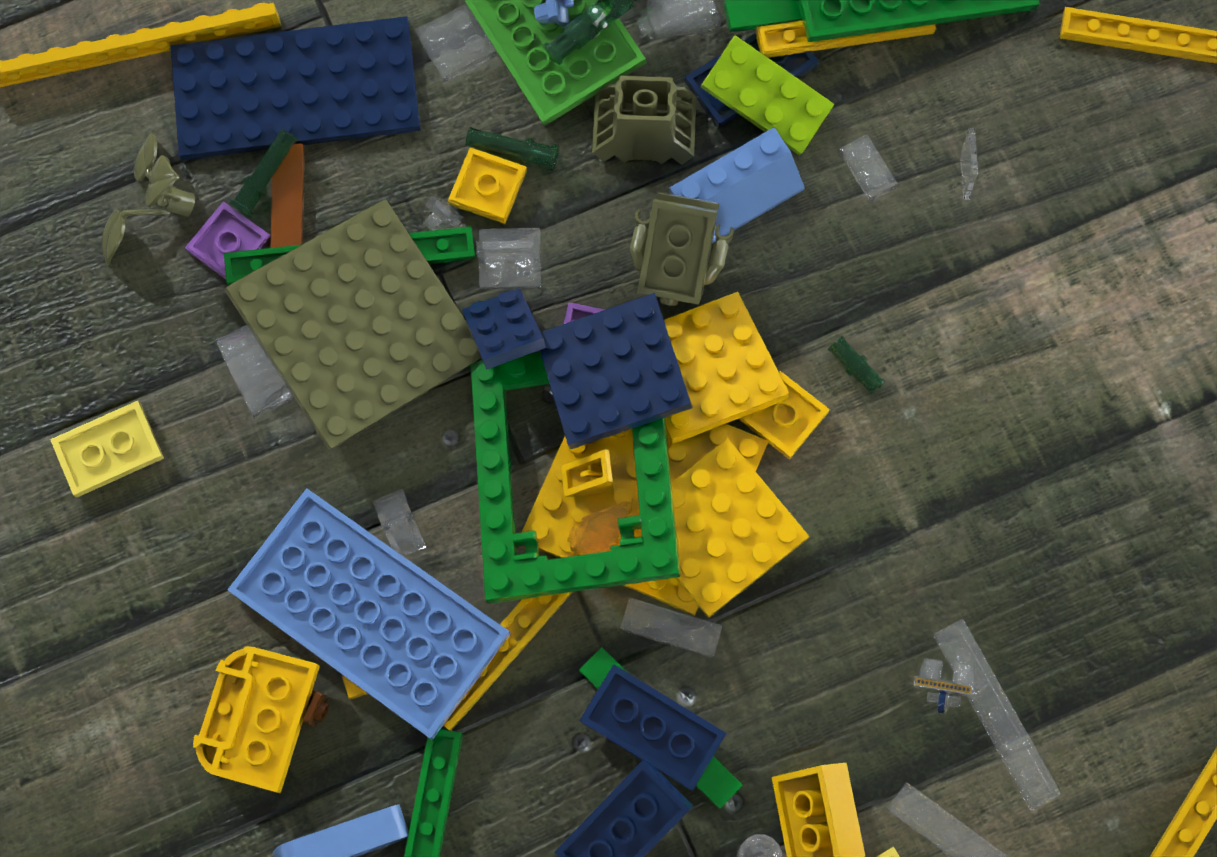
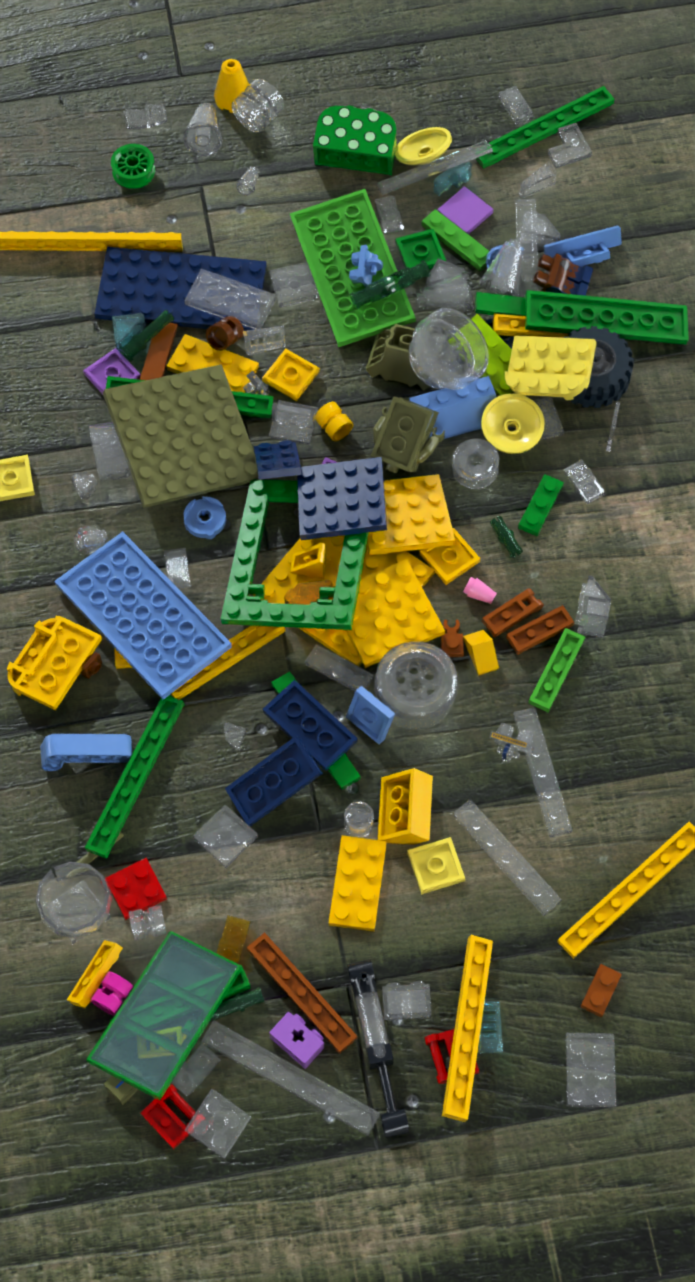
camera: 10 degrees right, 10 degrees down
olive plant [102,132,195,266] -> none
clear green pin [466,127,559,171] -> none
none -> clear cone [71,472,98,500]
none -> clear head [74,525,108,554]
none -> clear light blue slope [112,313,146,353]
none -> yellow plate [167,334,259,393]
none -> medium blue plate [183,496,226,539]
none -> clear plate [185,268,276,331]
none -> reddish brown wheel [206,316,244,351]
none -> clear tile [224,722,247,751]
none -> clear slope [243,326,286,356]
none -> yellow wheel [315,401,354,442]
none -> medium blue plate [346,686,395,744]
none -> clear wheel [374,641,458,729]
none -> clear wheel [409,308,489,390]
none -> dark orange plate [441,620,464,657]
none -> clear wheel [452,439,499,489]
none -> bright pink cone [463,577,497,604]
none -> yellow slope [463,630,499,676]
none -> light yellow dish [481,394,545,454]
none -> dark orange plate [482,588,544,637]
none -> light yellow plate [505,336,597,400]
none -> dark orange plate [506,605,574,655]
none -> green plate [518,474,564,537]
none -> bright green plate [528,628,585,713]
none -> clear slope [563,459,605,504]
none -> black wheel [564,326,634,408]
none -> clear slope [575,575,611,638]

